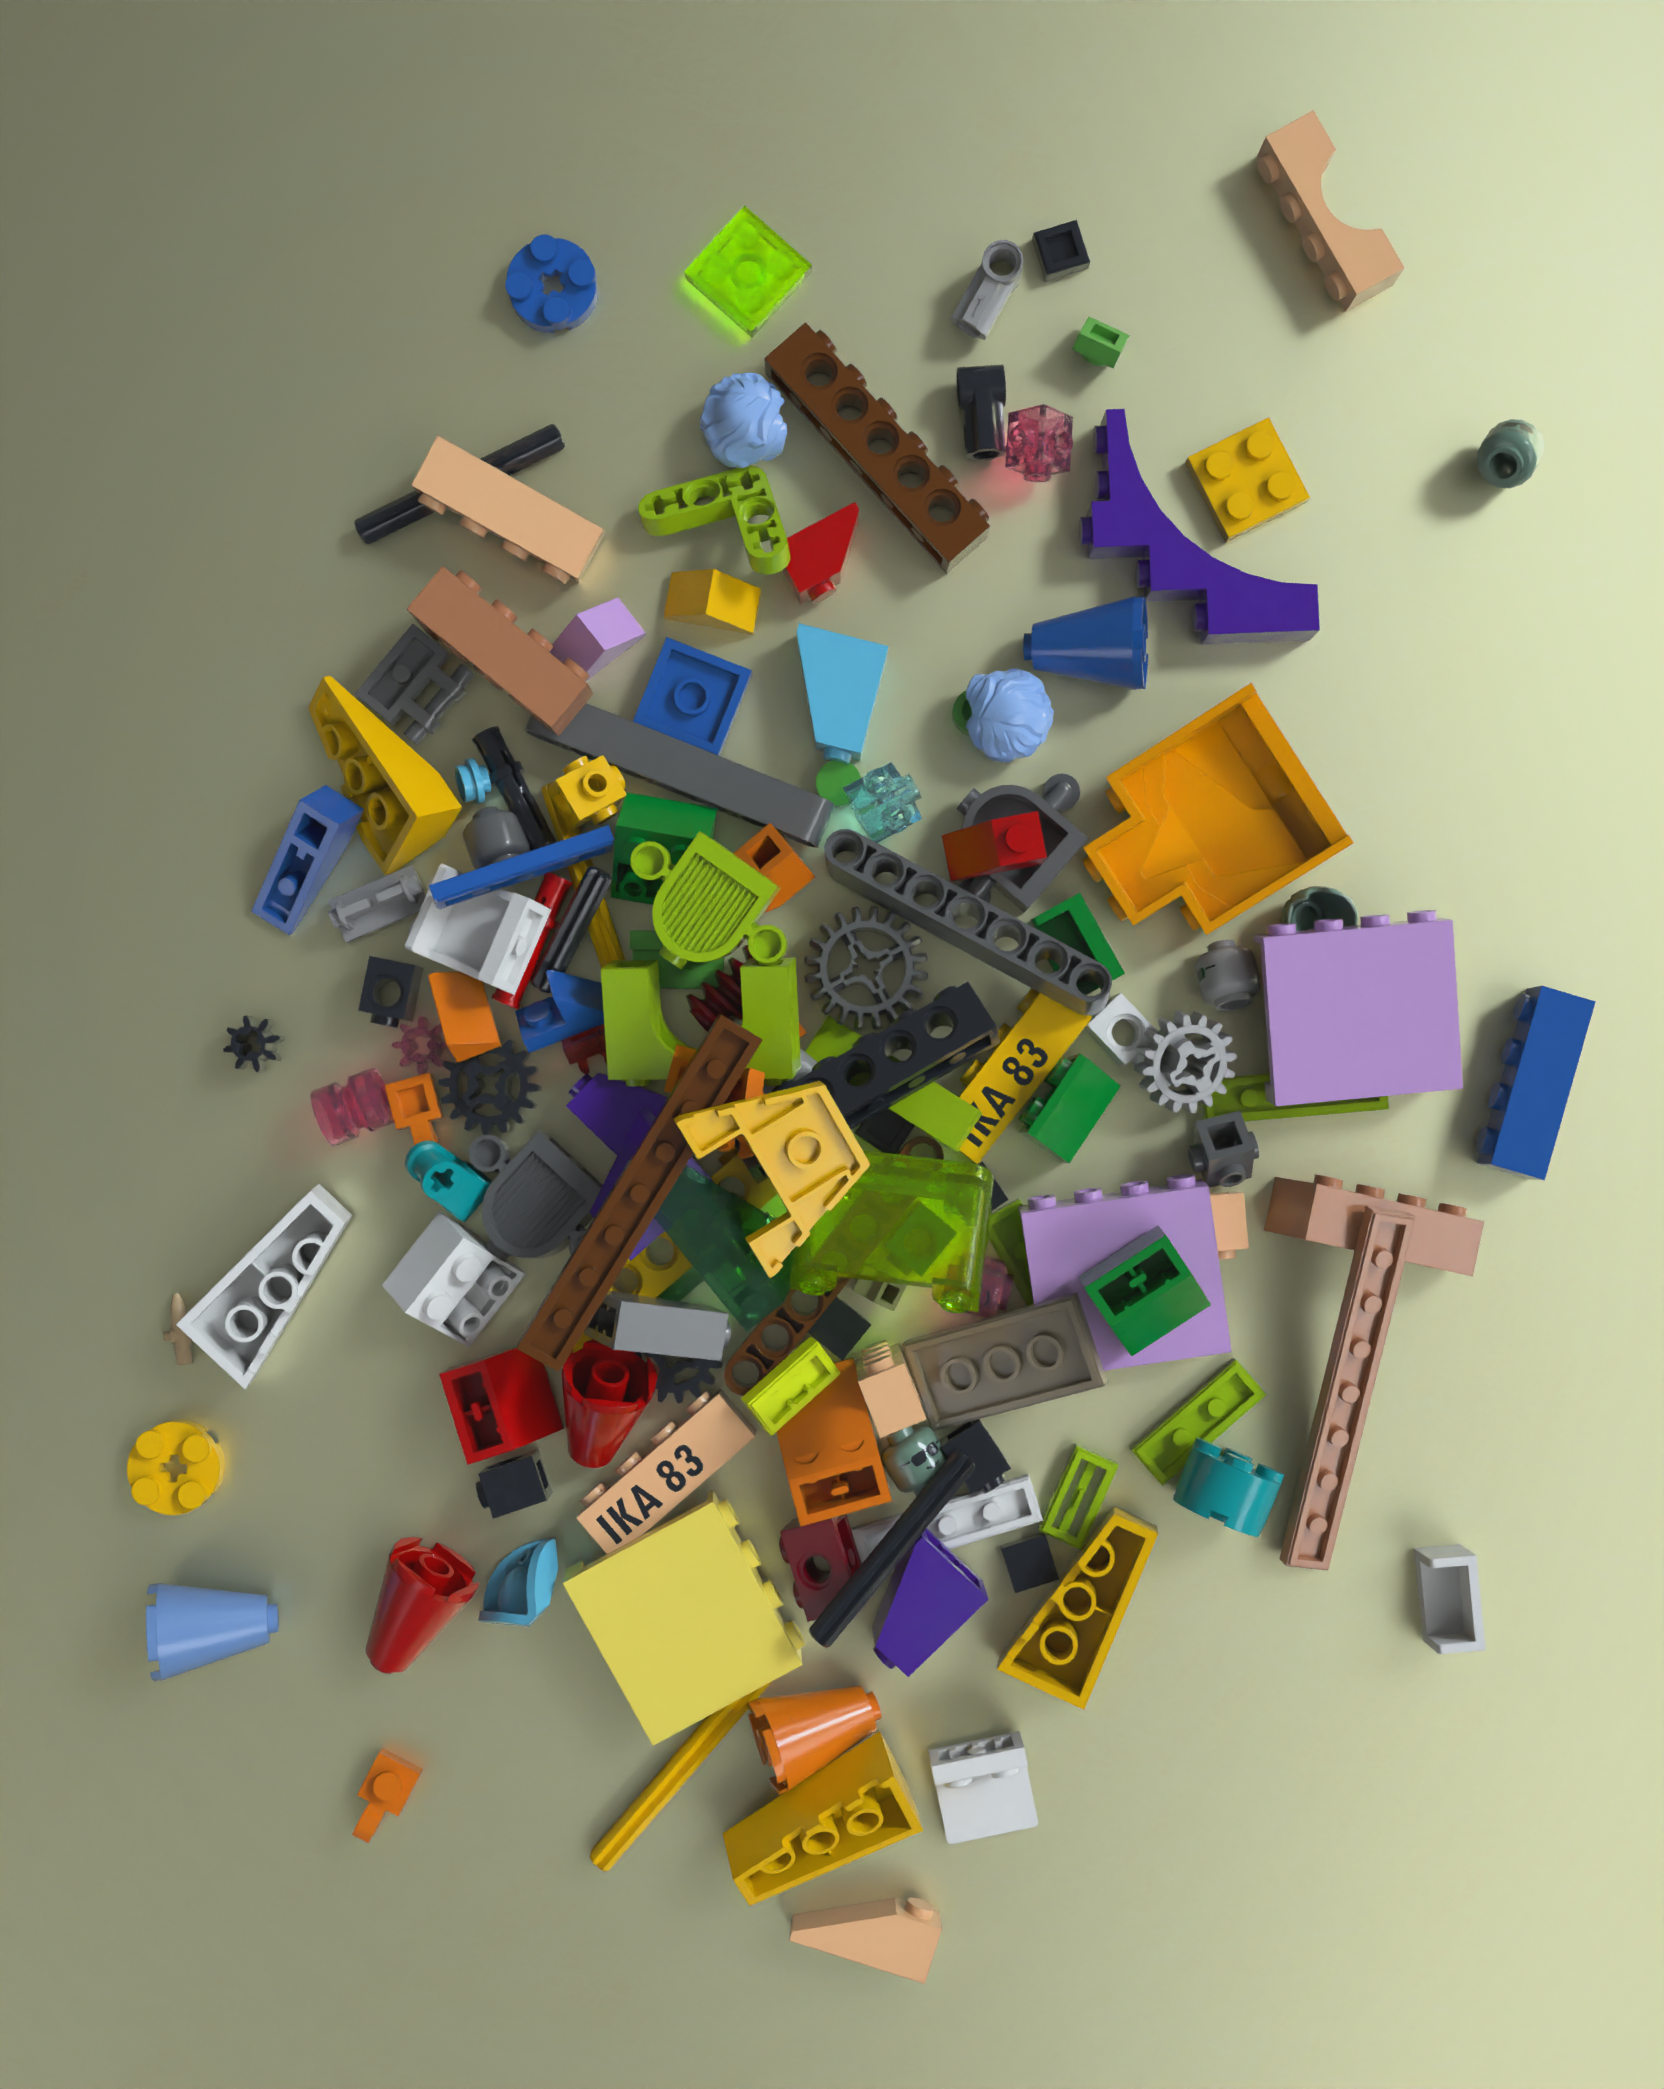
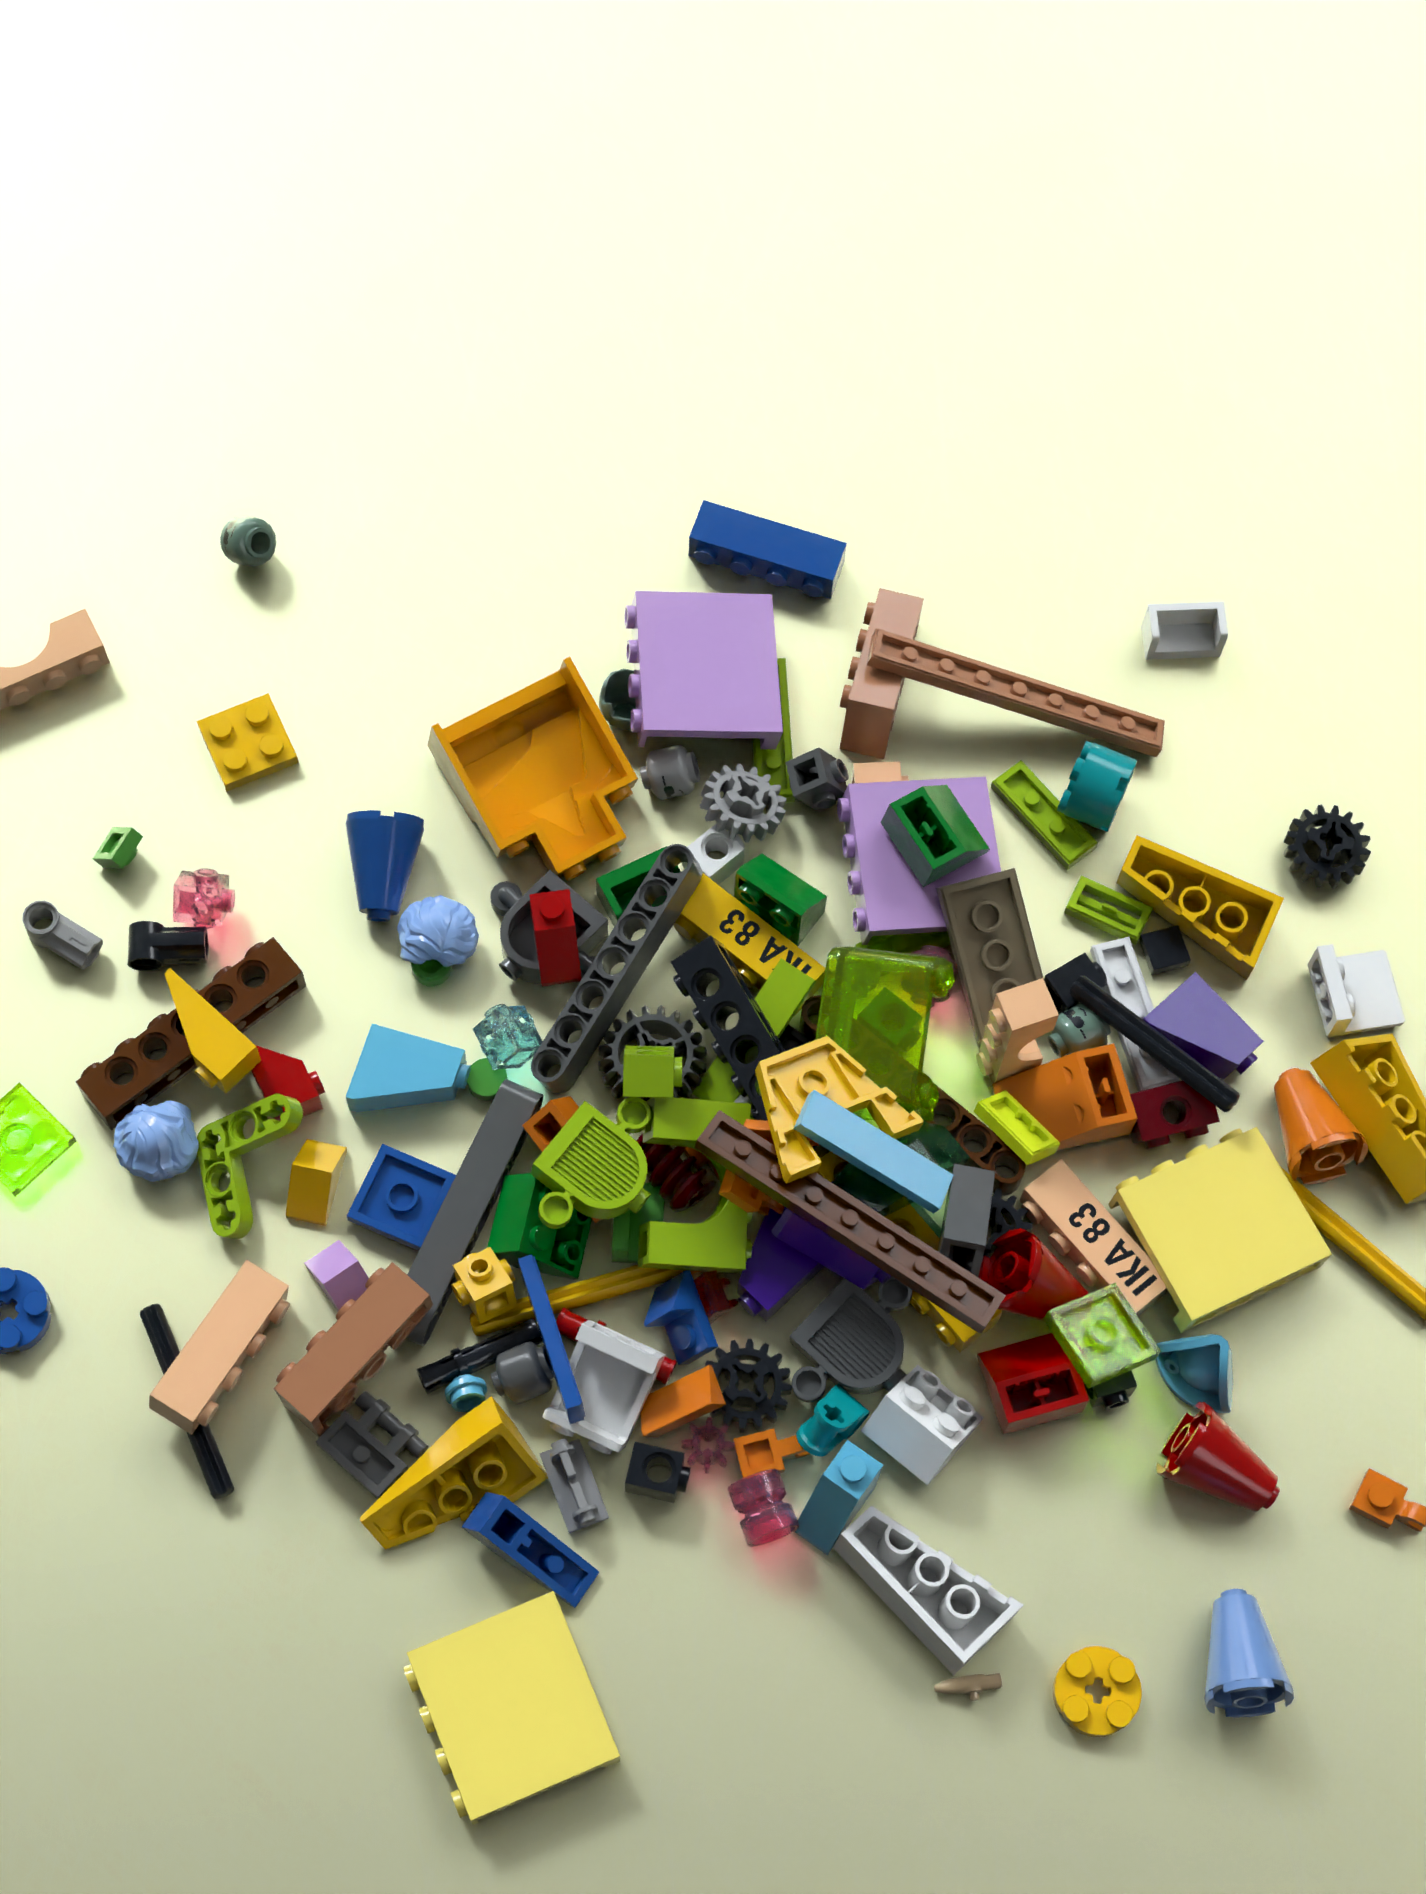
camera: 90 degrees left, 20 degrees down
black gear [223,1015,285,1073] -> none
black axle [531,867,612,993] -> none
black tile [807,1296,871,1361] -> none
dark tan piece [852,1263,907,1311] -> none
black tile [1032,219,1090,282] -> none
dark purple arch [1079,409,1320,645] -> none
none -> yellow slope [164,968,261,1094]
none -> light yellow panel [403,1591,620,1825]
none -> lime brick [623,1046,682,1098]
none -> medium azure slope [792,1440,883,1556]
none -> medium azure tile [793,1090,954,1214]
none -> clear neon green plate [1043,1283,1161,1389]
none -> black gear [1283,804,1371,889]

